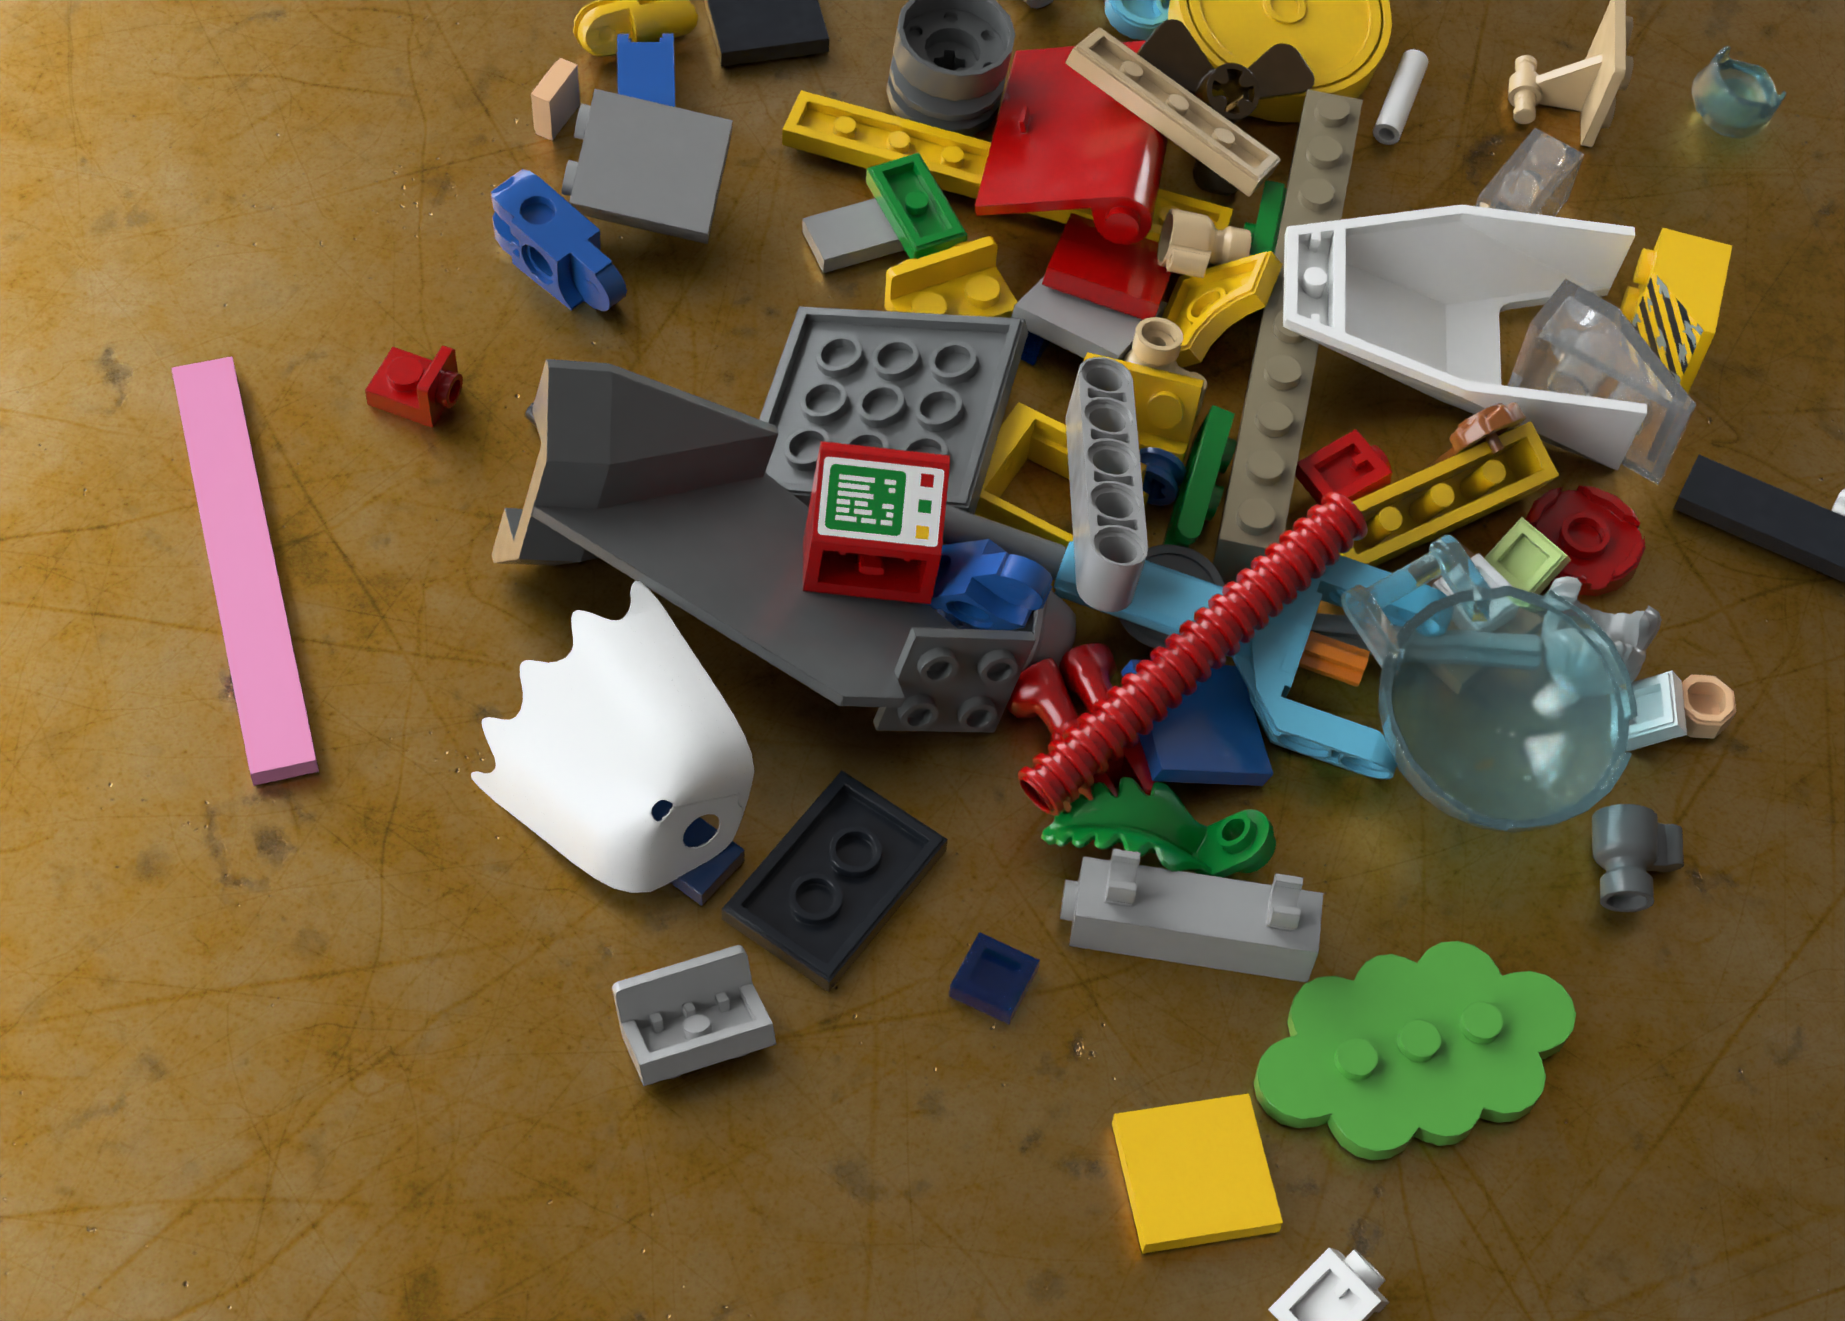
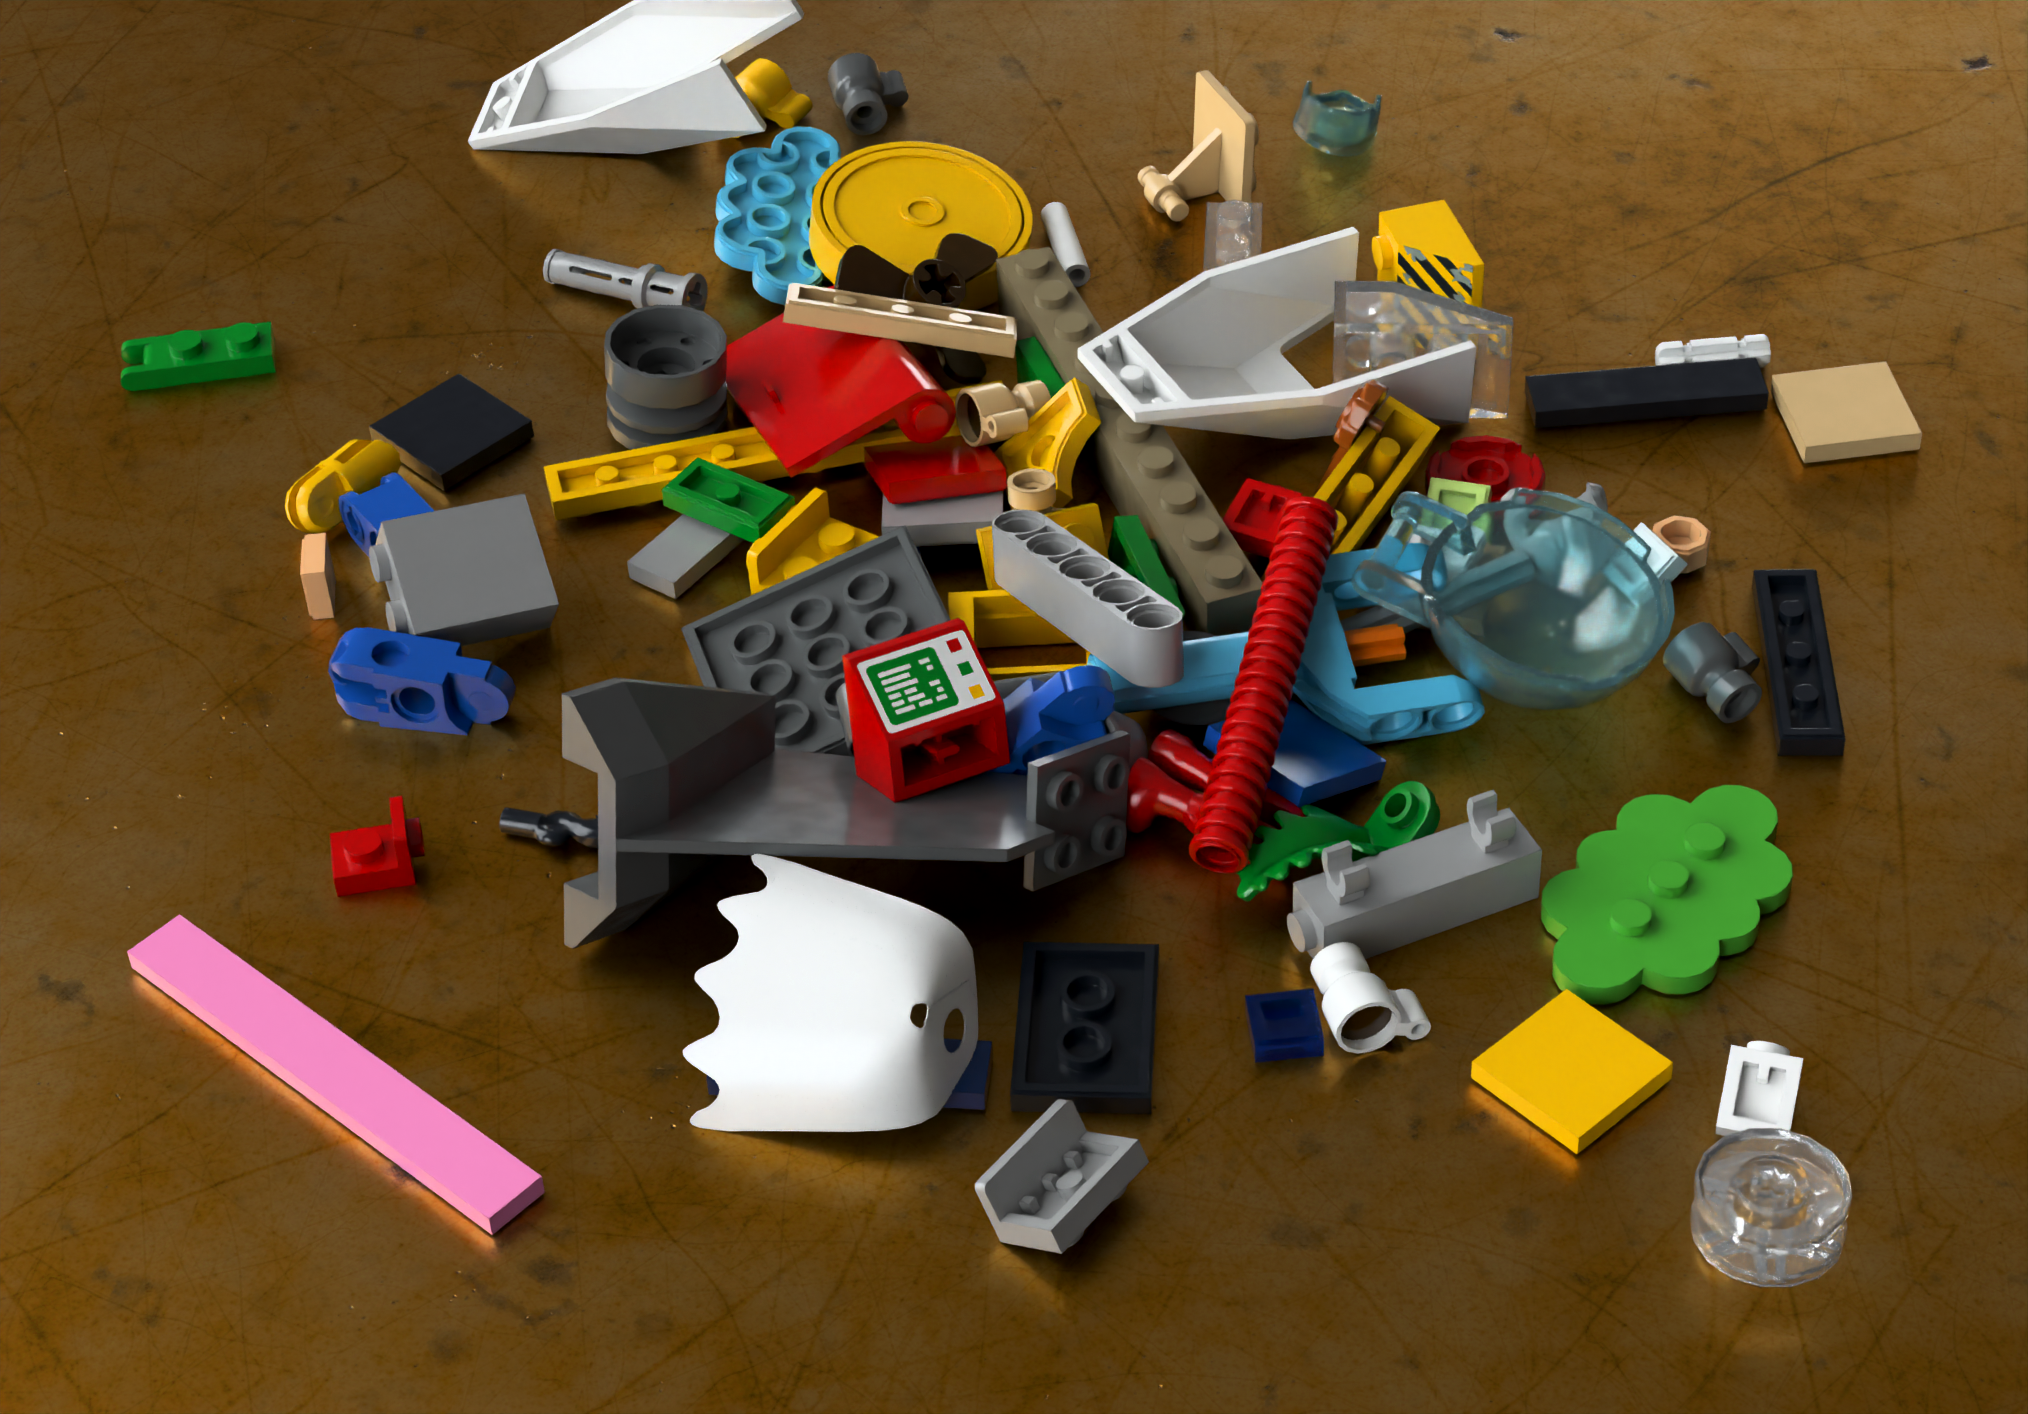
camera: 25 degrees left, 15 degrees down
none -> white piece [1310,942,1431,1054]
none -> black tile [1752,569,1846,756]

